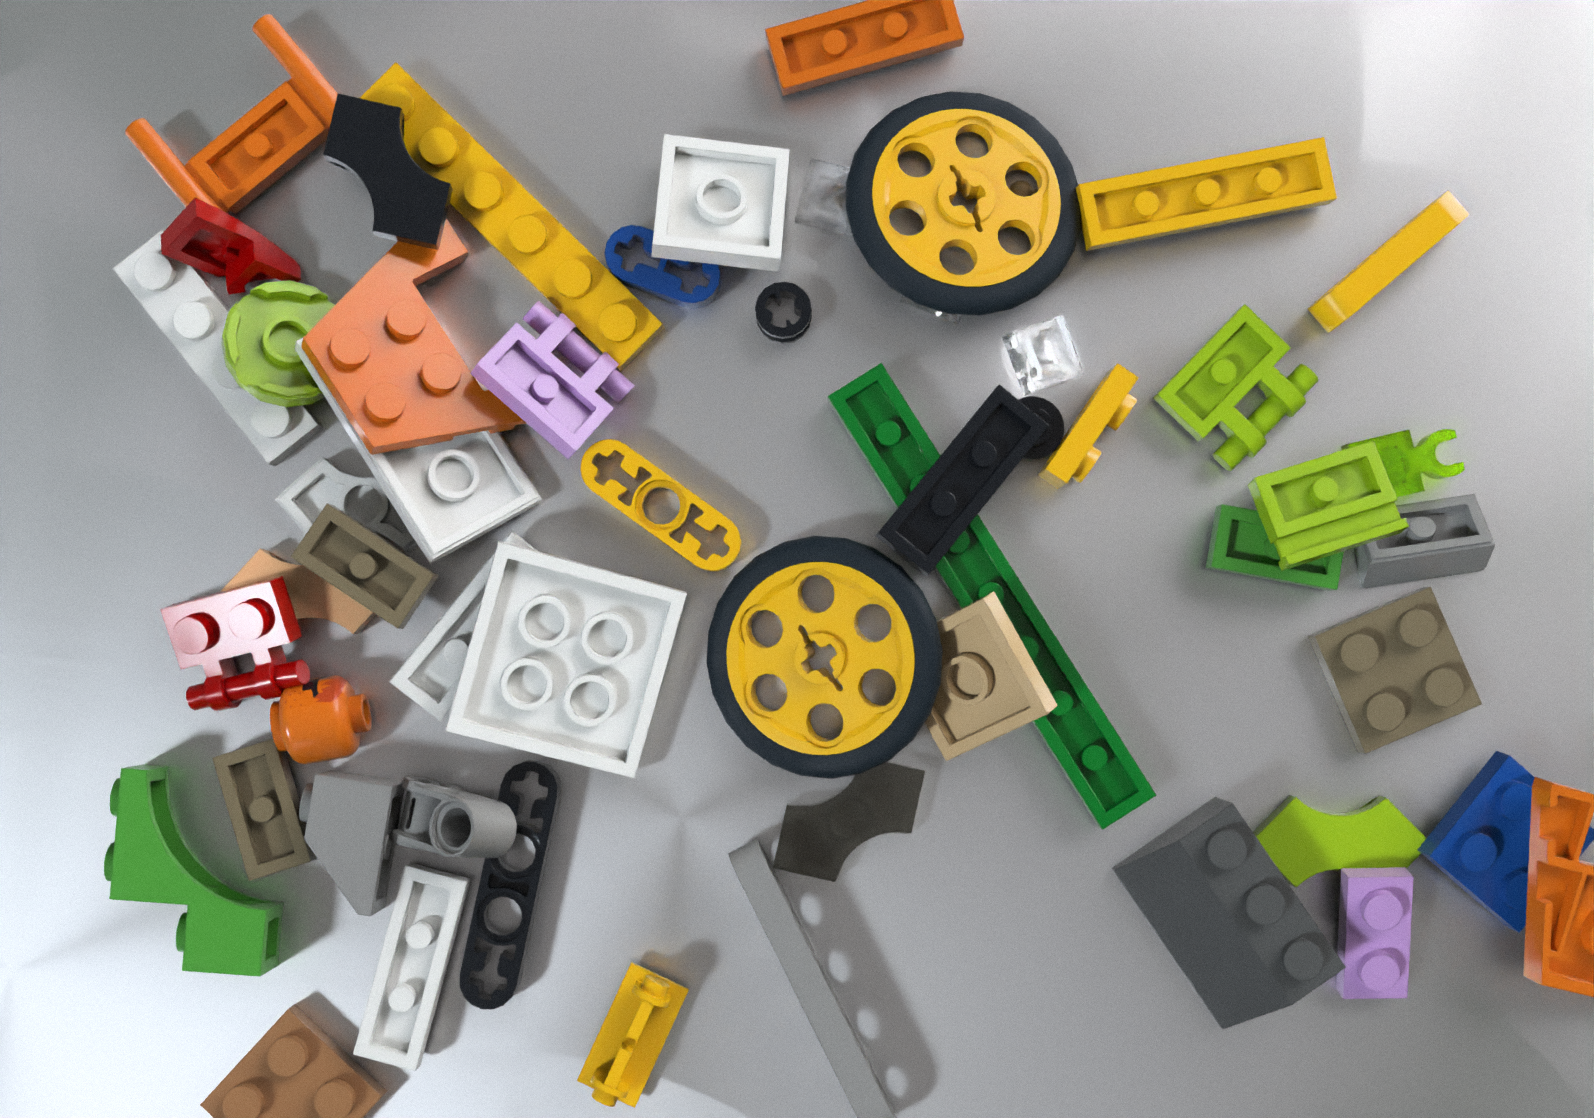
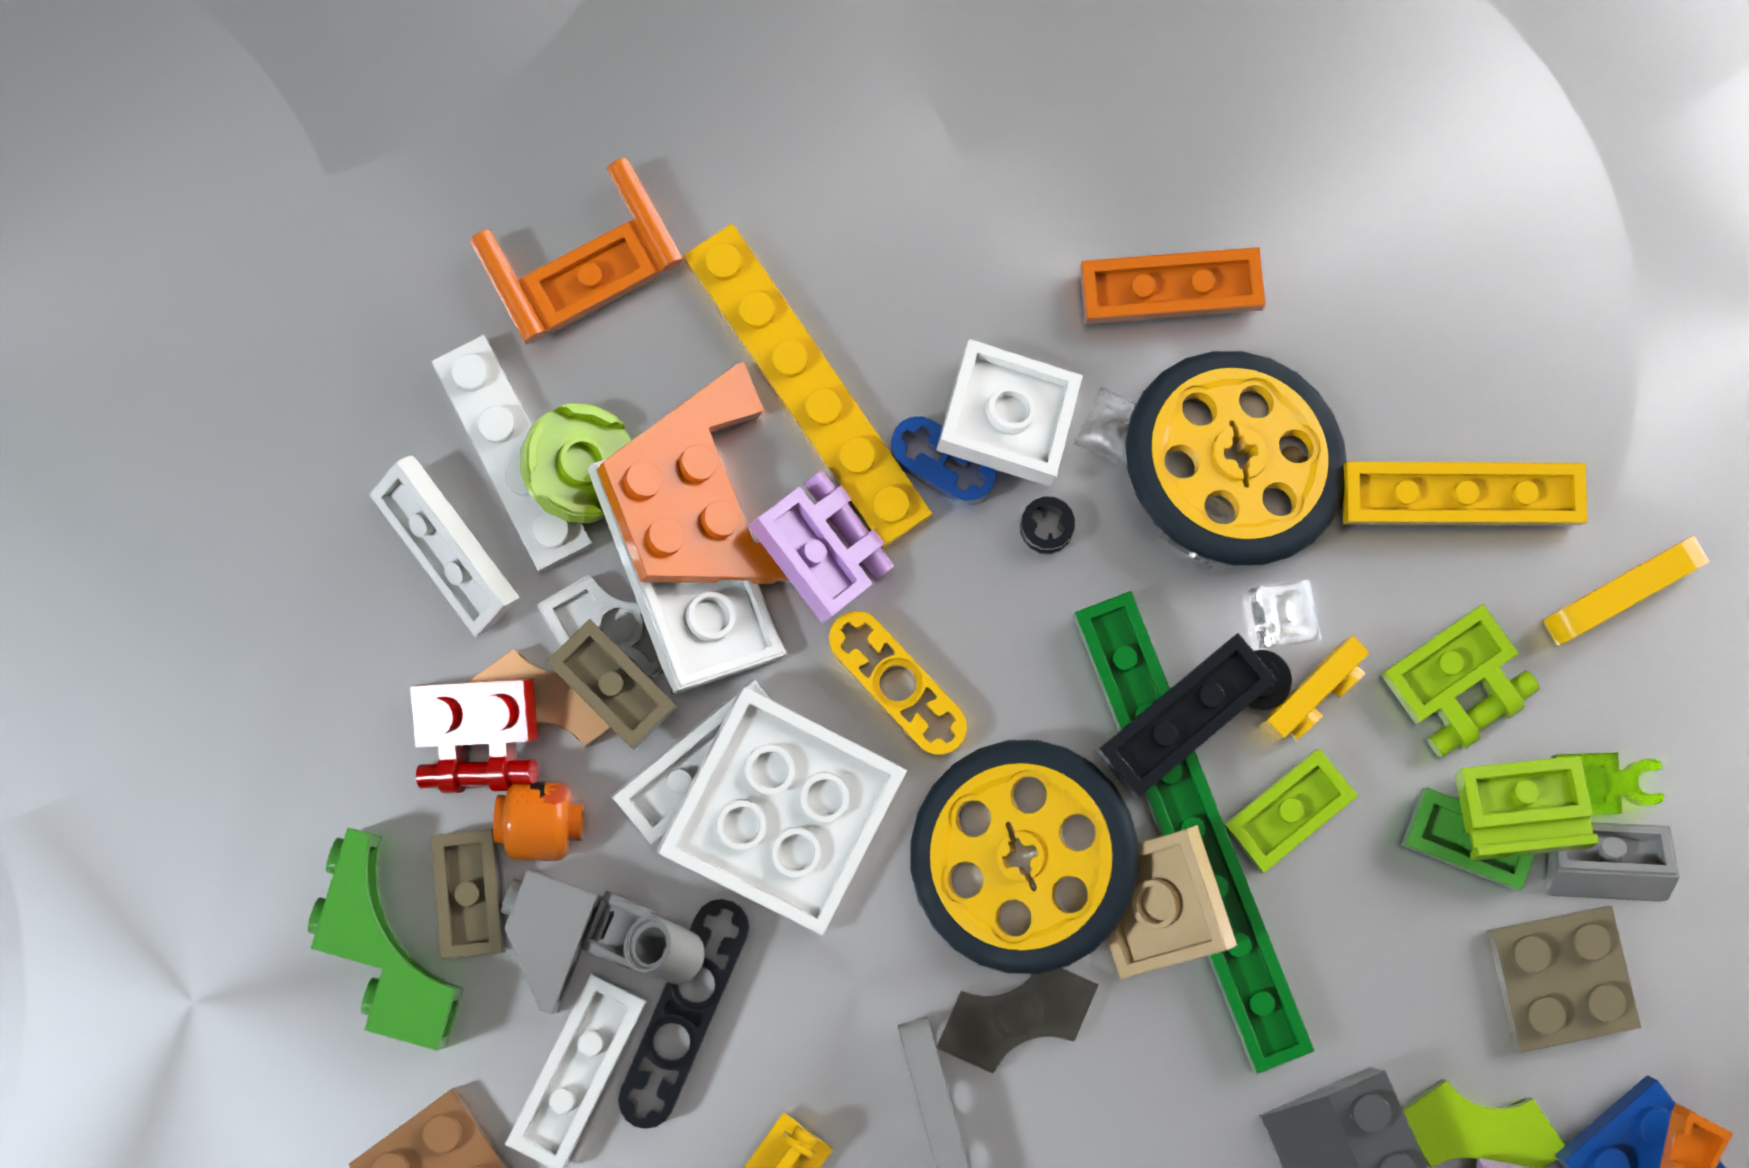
camera: 10 degrees right, 5 degrees down
red slope [161,198,302,295] -> none
black tile [323,94,453,250] -> none
none -> white plate [369,455,520,637]
none -> lime plate [1224,748,1358,873]

